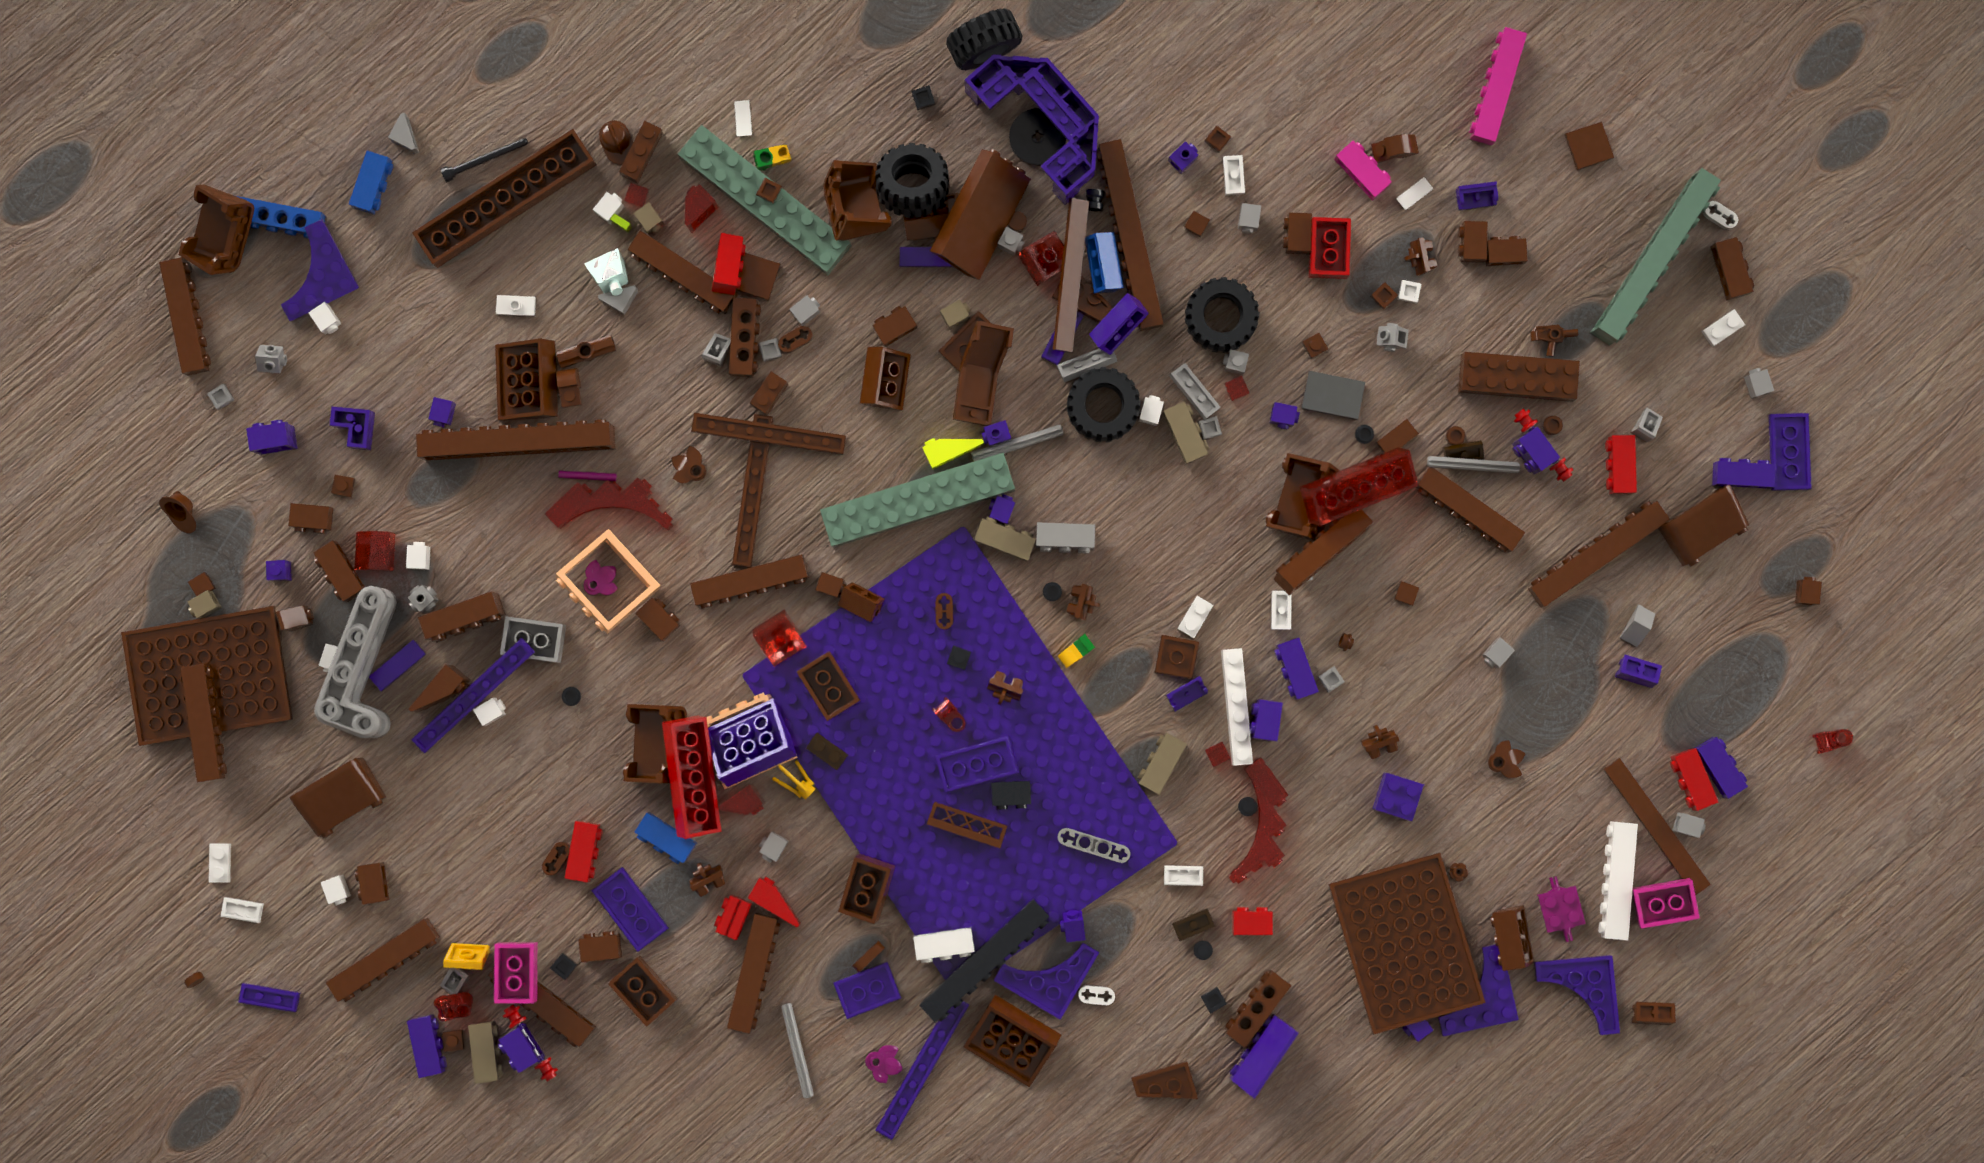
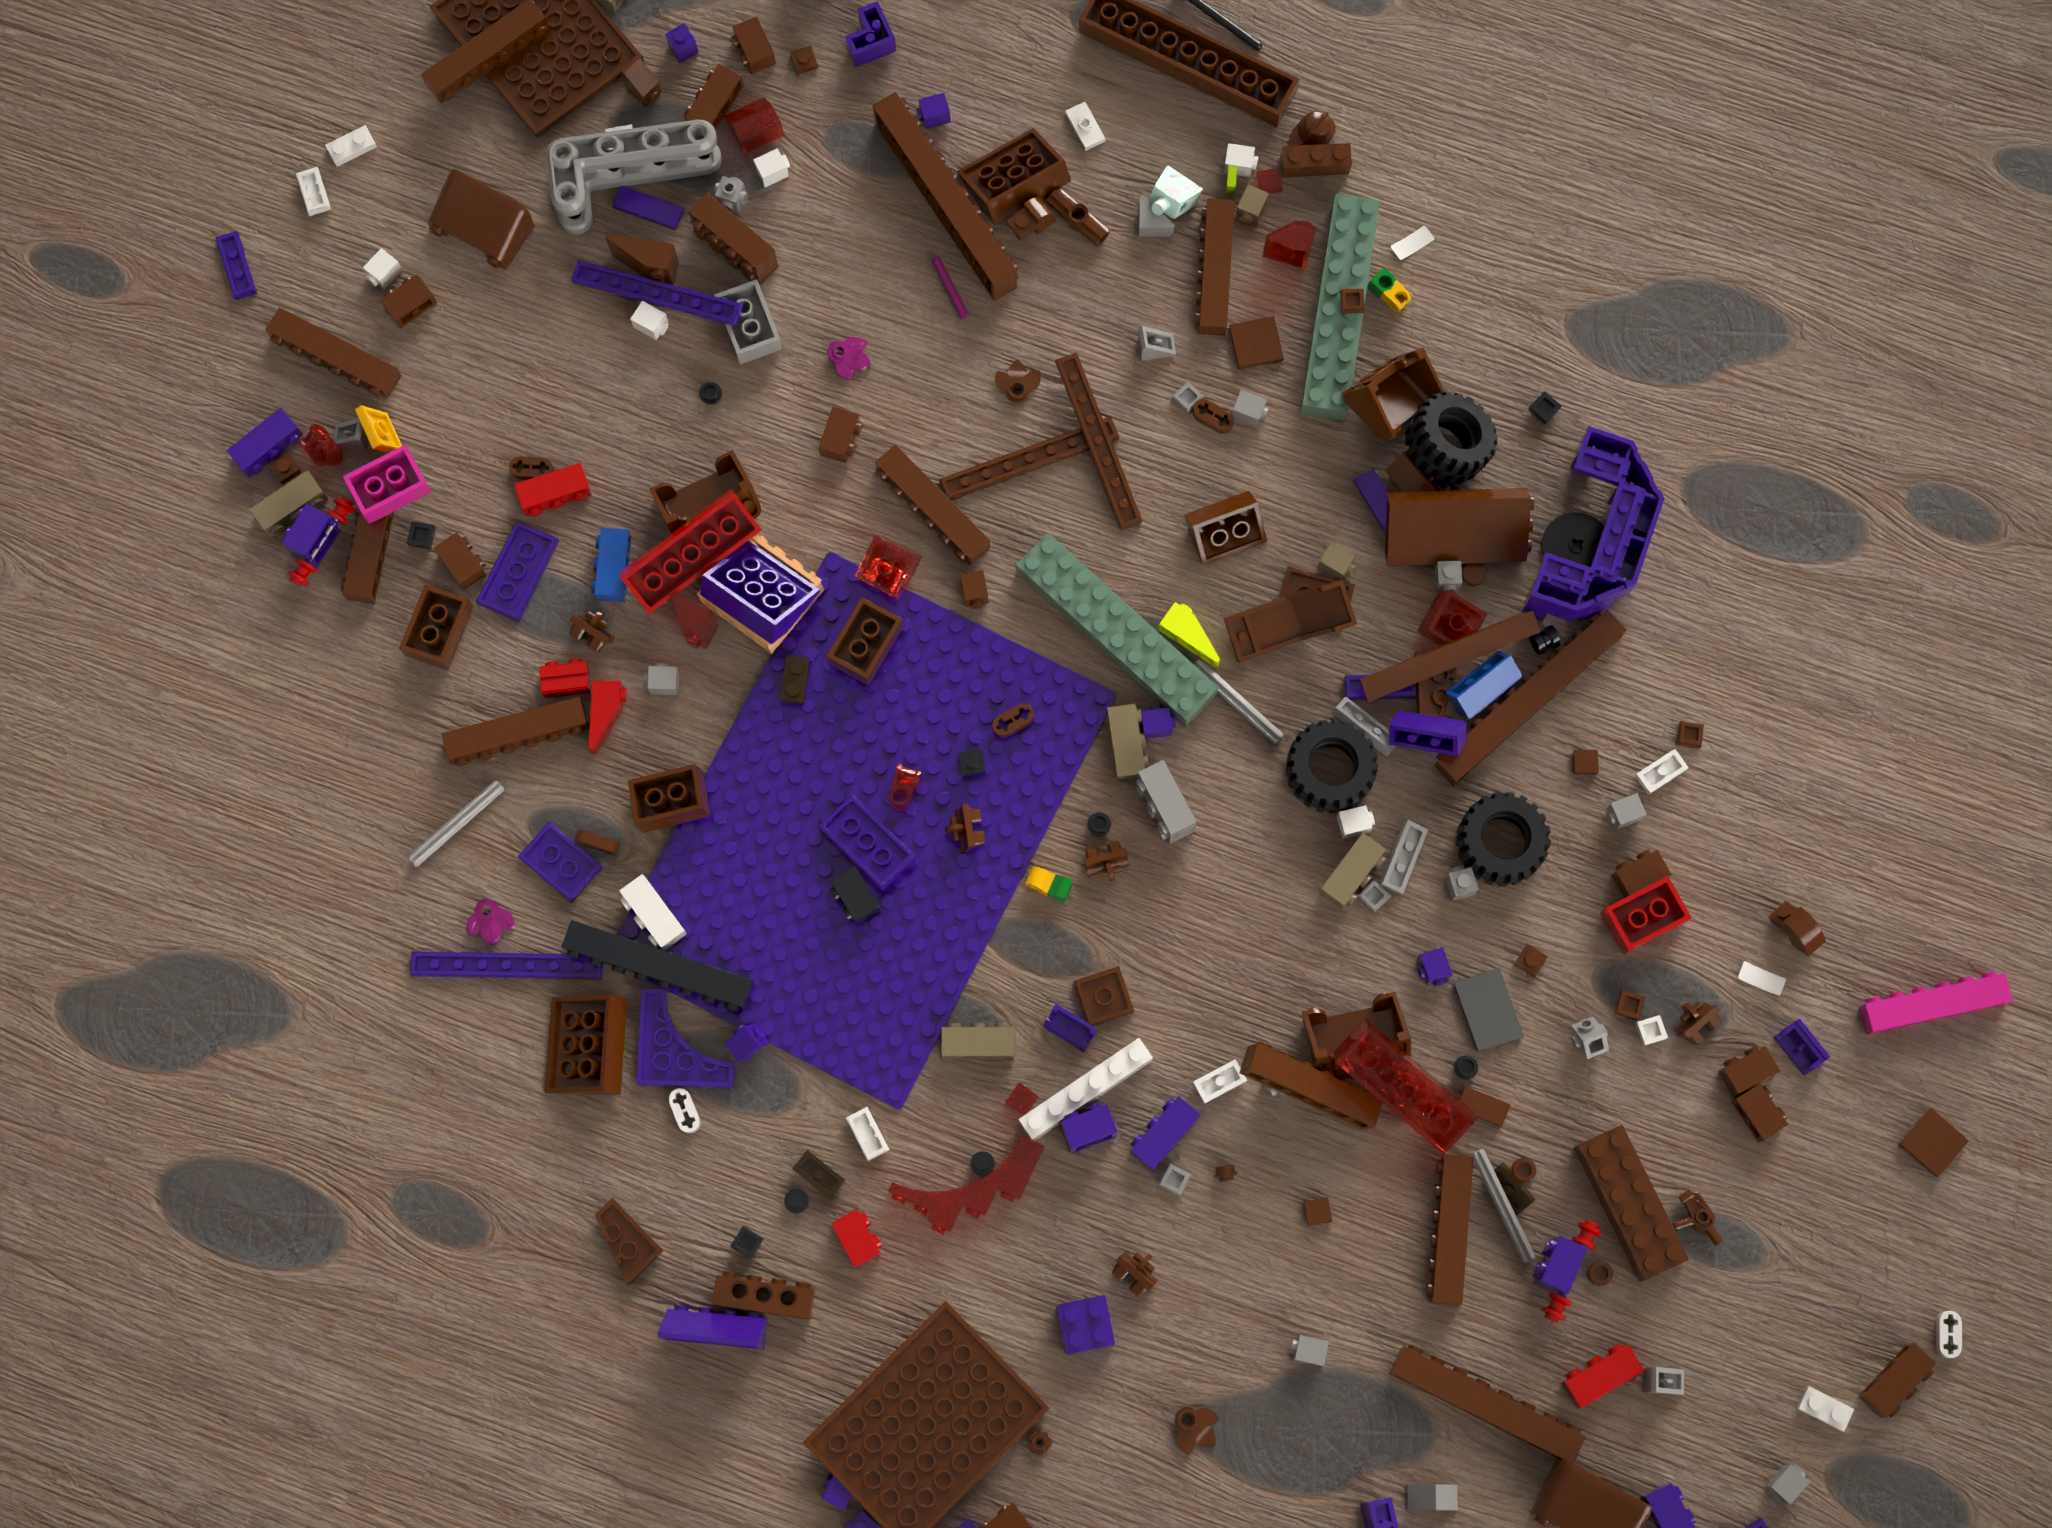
camera: 60 degrees right, 10 degrees down
reddish brown tile [184,972,205,989] -> none
clear red arch [545,478,674,531] -> none
light nougat window [556,529,660,634] -> none
red brick [712,233,746,295] -> none
reddish brown brick [729,298,761,377] -> none
reddish brown brick [750,371,789,416] -> none
yellow plant [772,760,815,800] -> none
reddish brown hinge [838,582,885,622] -> none
reddish brown brick [872,306,917,347] -> none
reddish brown fence [927,802,1007,848] -> none
black tyre [946,8,1023,71] -> none
dark purple brick [981,420,1011,447] -> none
light grey beam [1057,828,1130,863] -> none
dark purple brick [1168,141,1198,174] -> none
white plate [1177,596,1213,638] -> none
clear red tile [1224,376,1249,401] -> none
dark pink brick [1334,141,1392,201] -> none
sand green brick [1590,168,1721,345] -> none

